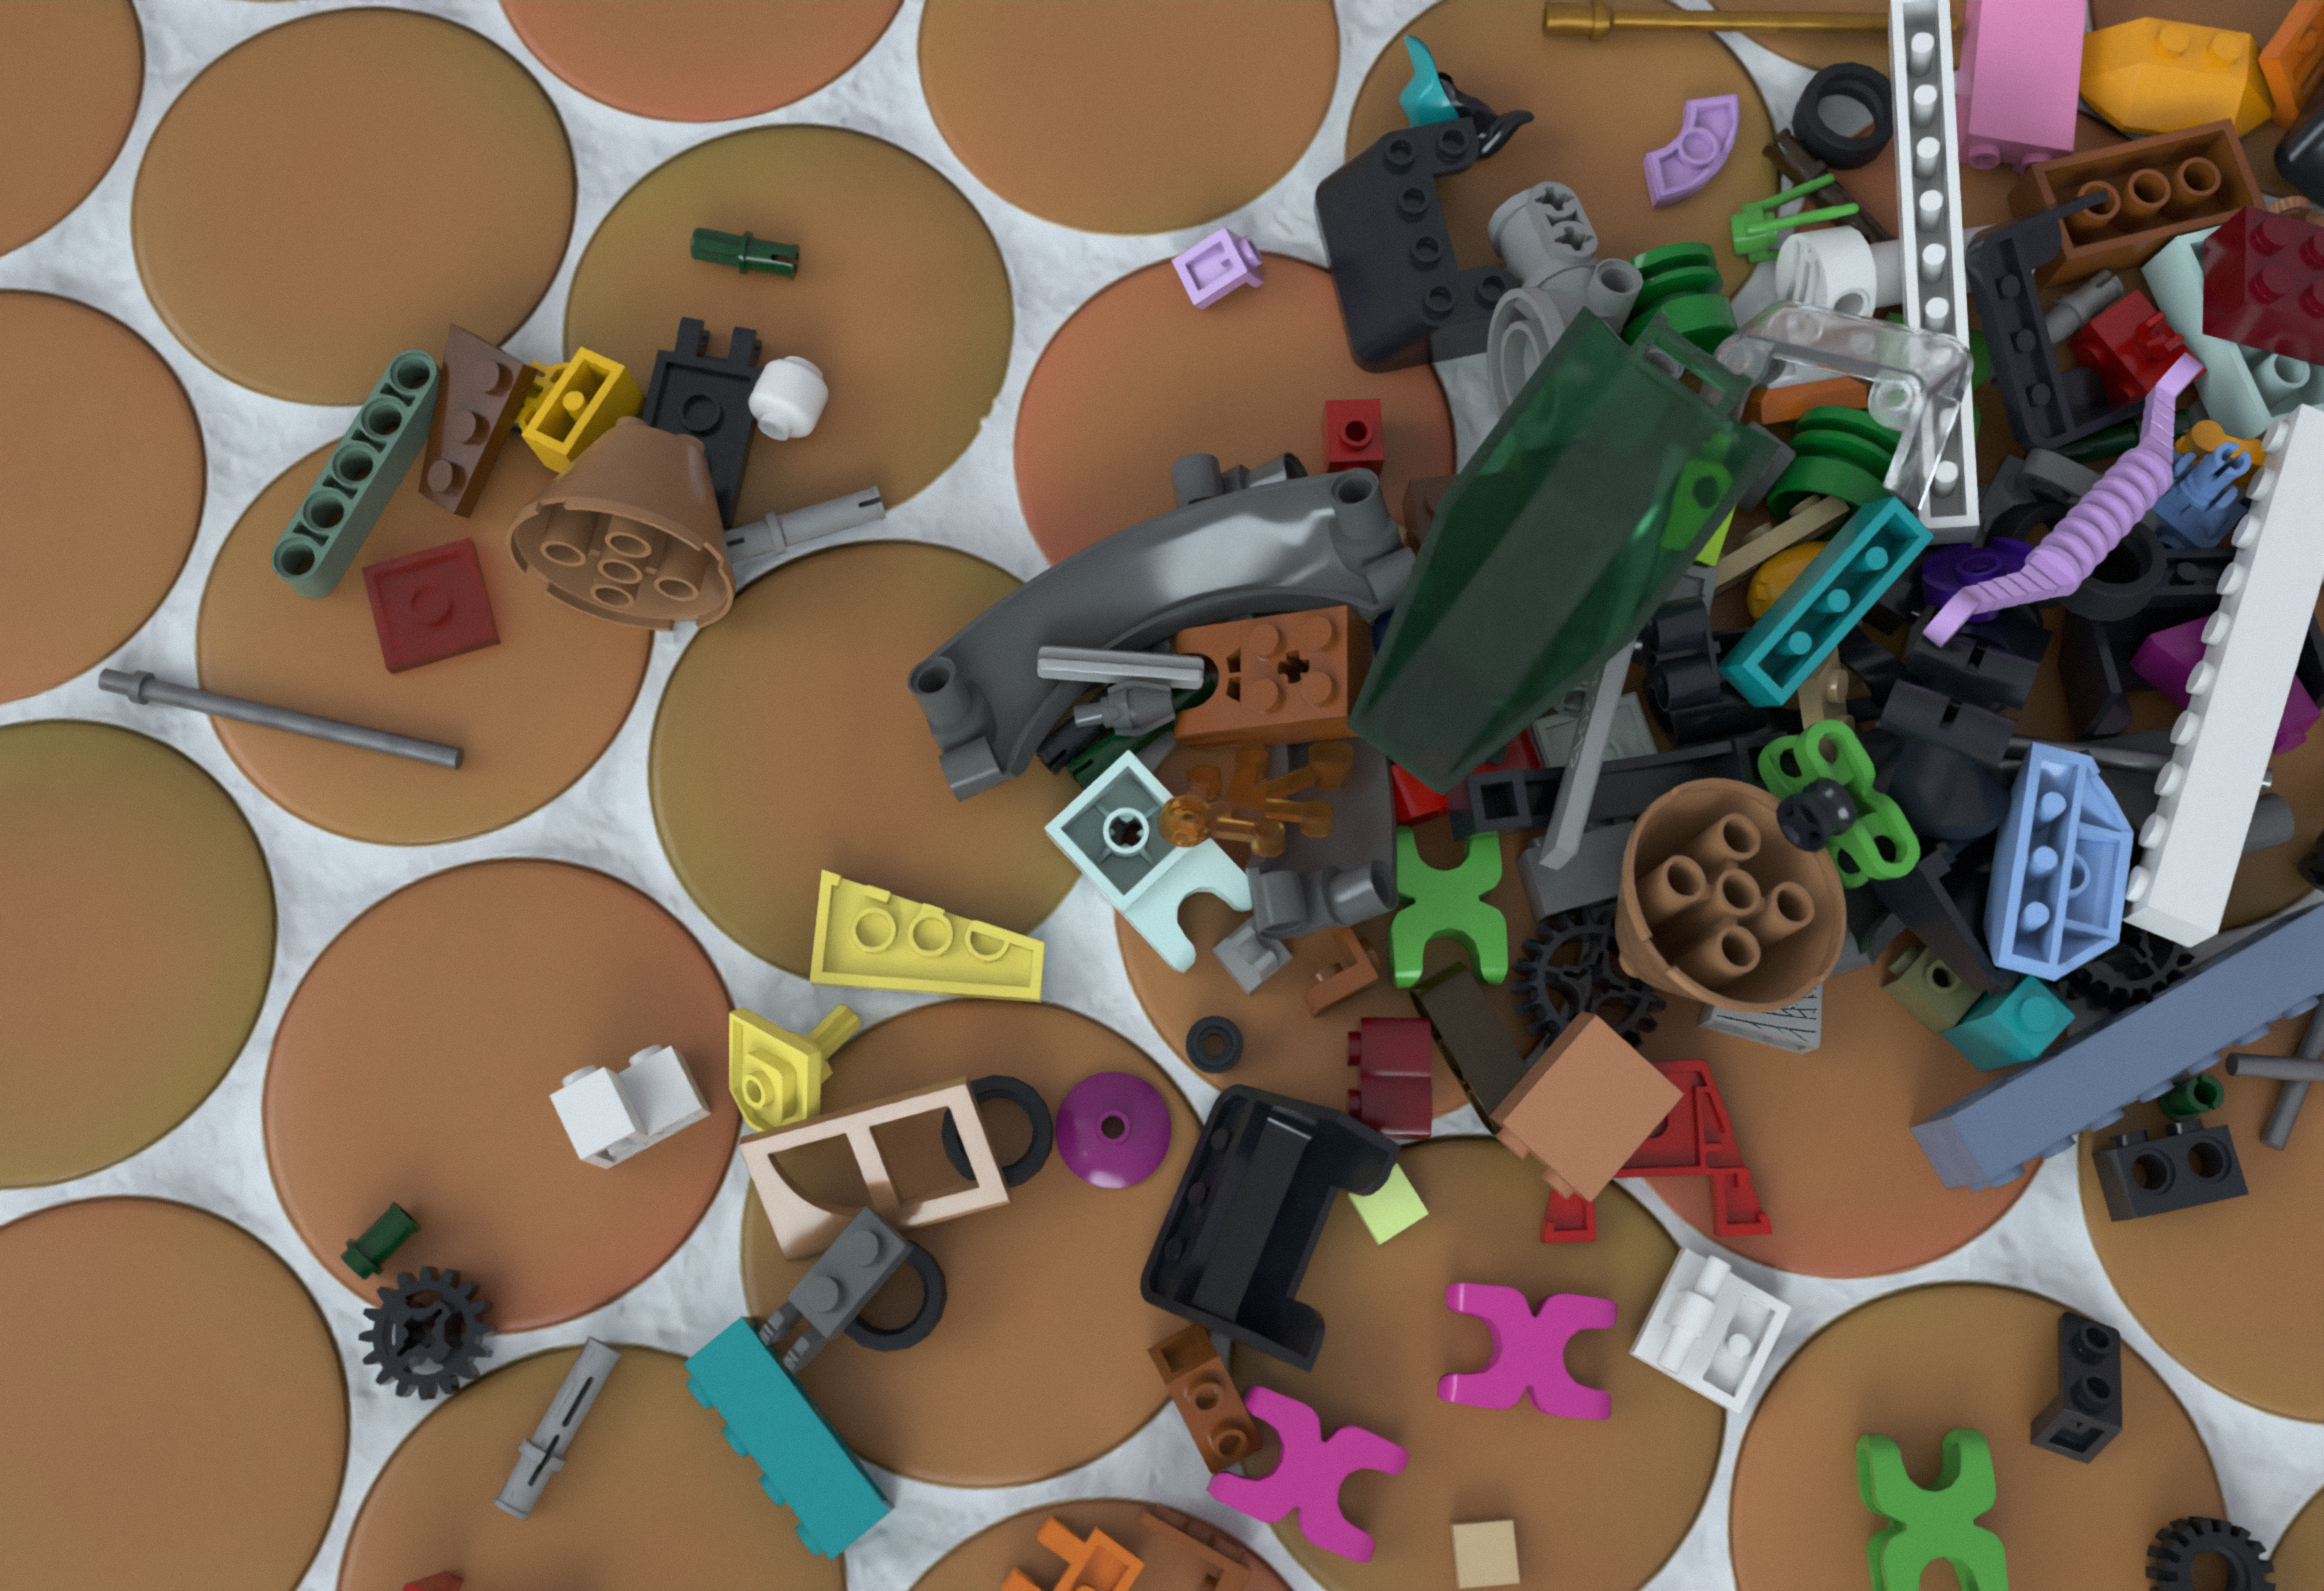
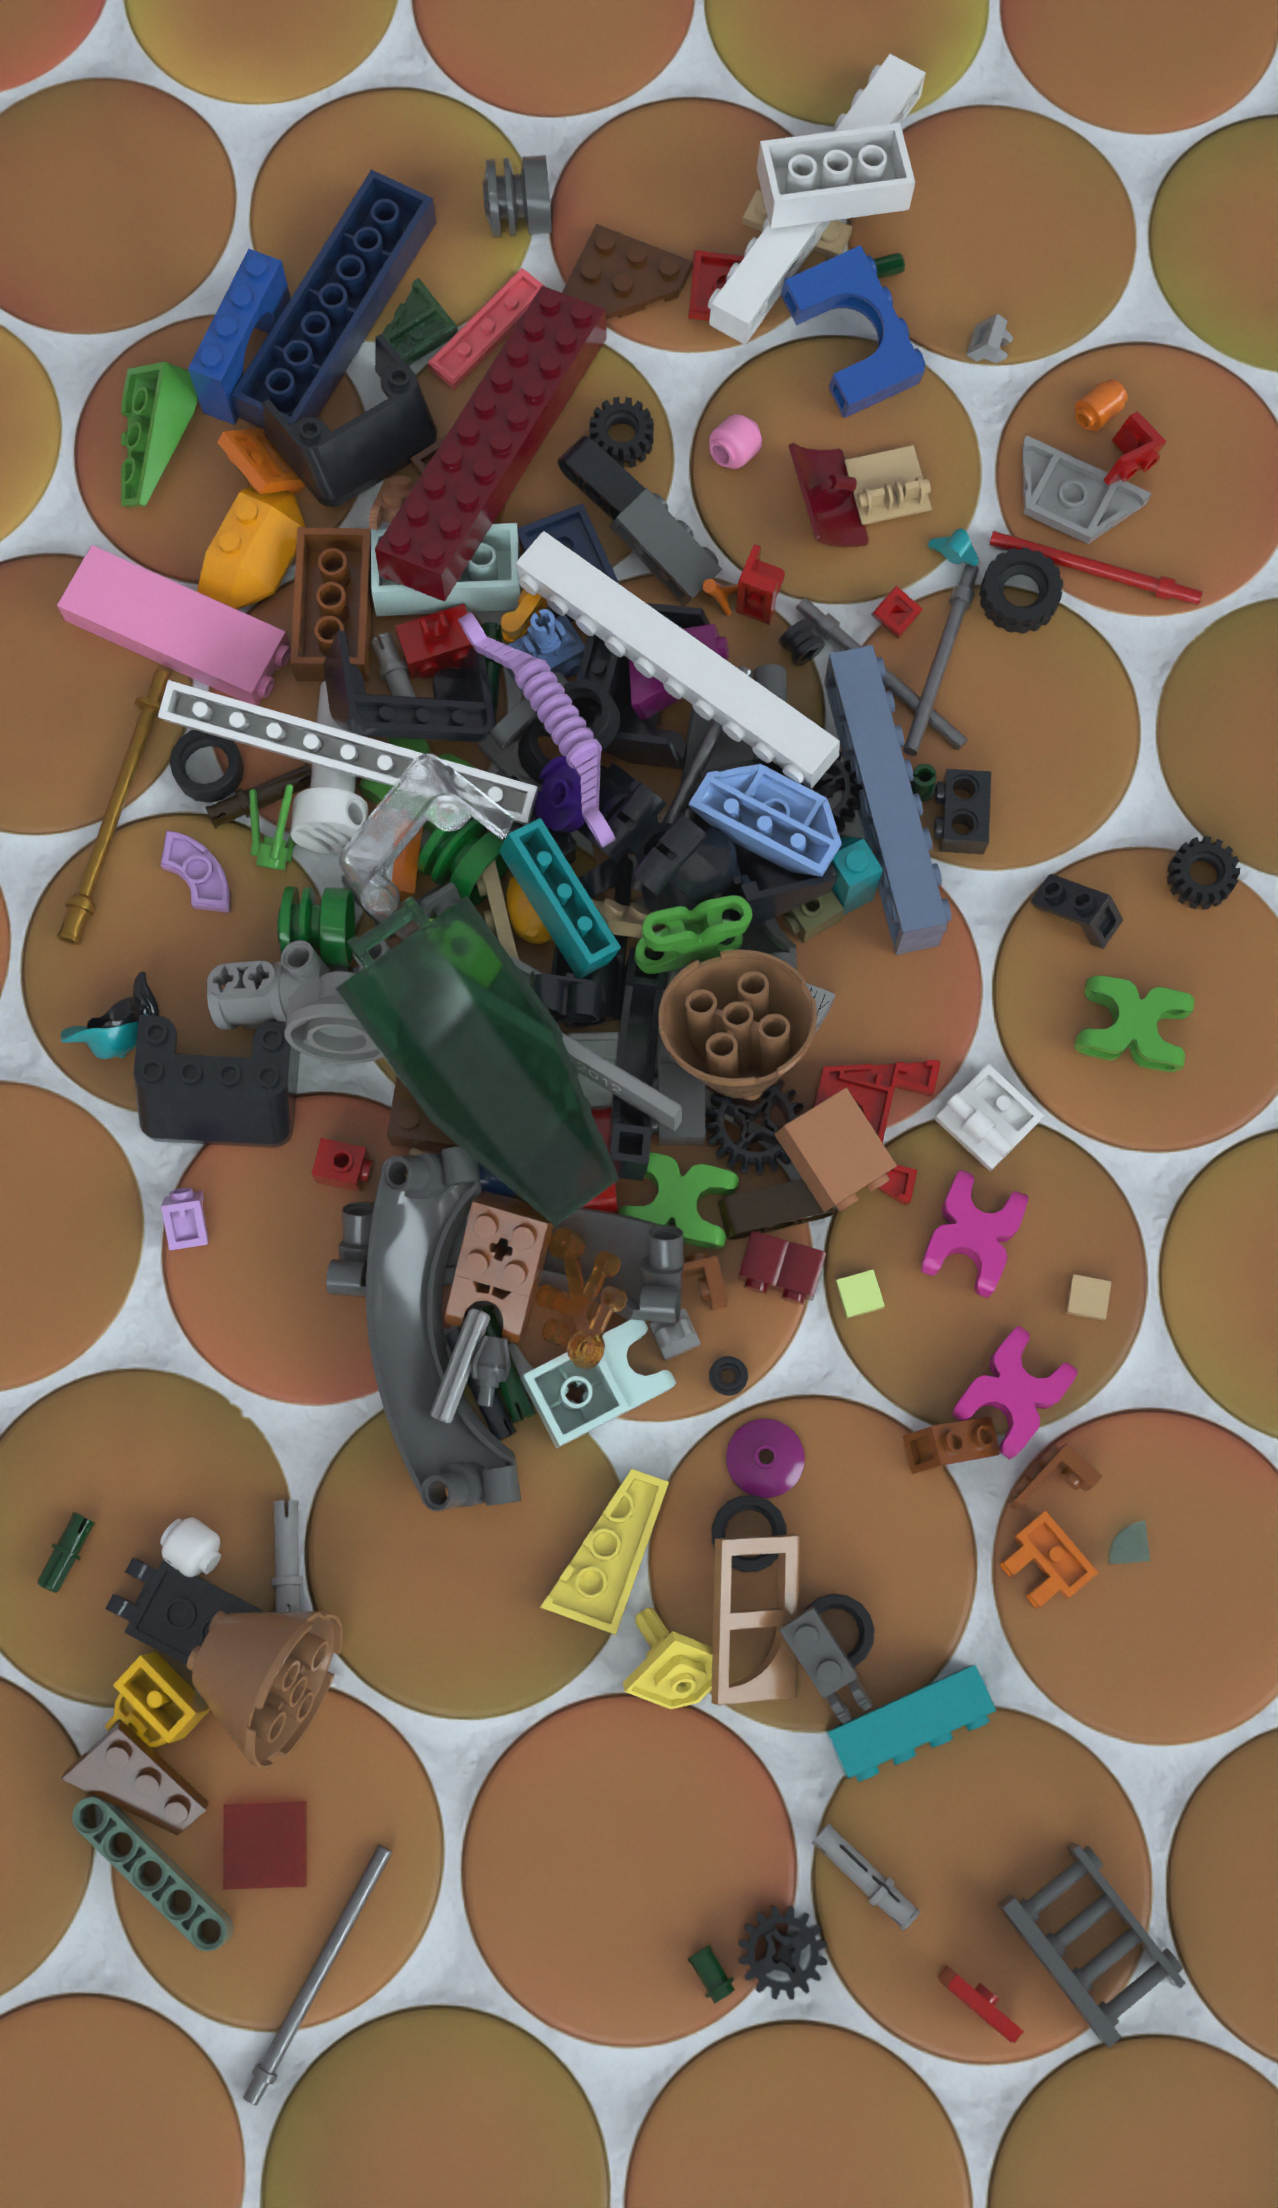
camera: 70 degrees left, 0 degrees up
white brick [549,1044,712,1169] -> none
black windscreen [1140,1084,1401,1373] -> none
black wheel [1776,777,1856,852] -> none

